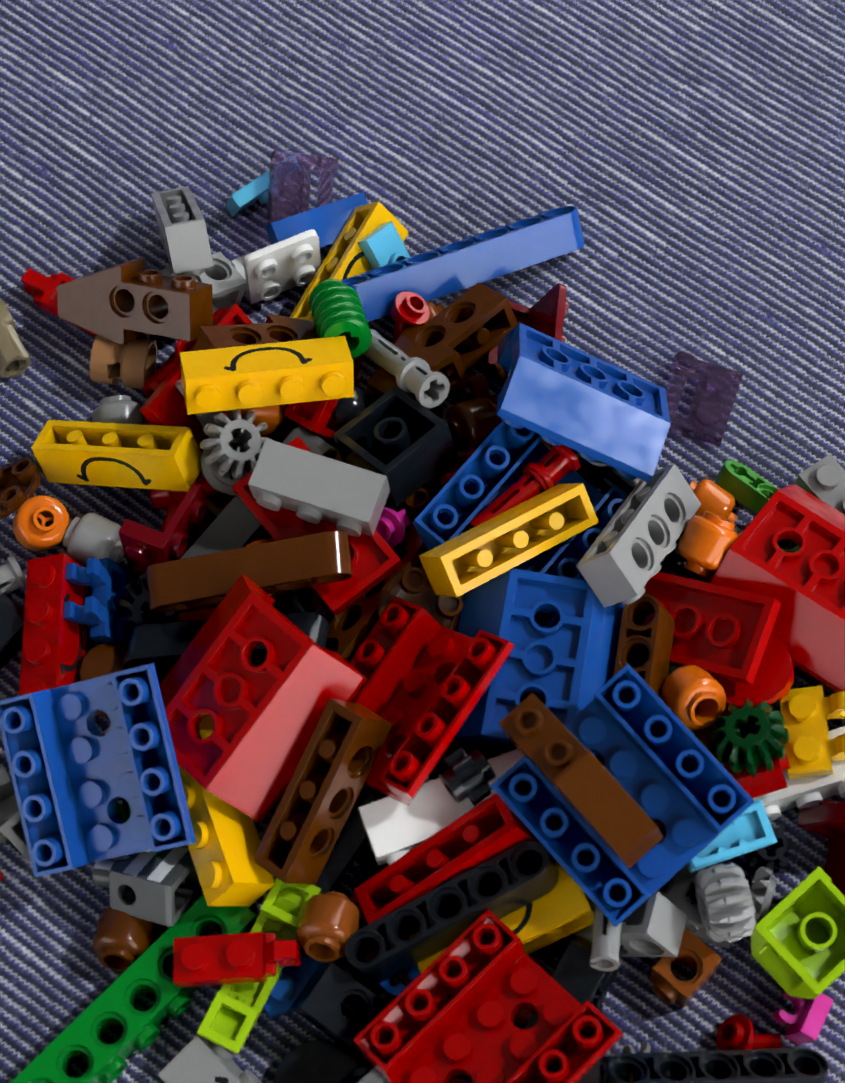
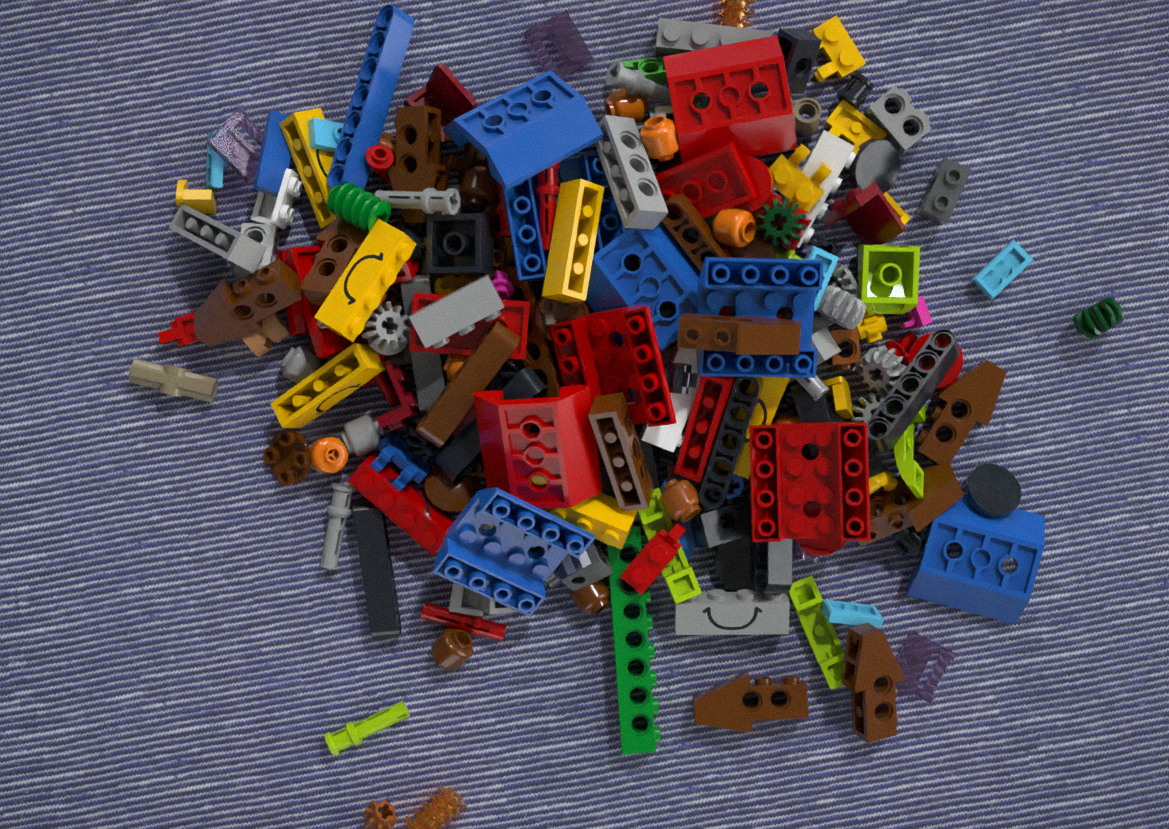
camera: 50 degrees left, 25 degrees up
none -> yellow tile [176,180,217,214]
none -> light grey pin [606,61,672,105]
none -> yellow tile [823,376,854,420]
none -> yellow gear [856,311,887,343]
none -> light grey gear [857,345,907,395]

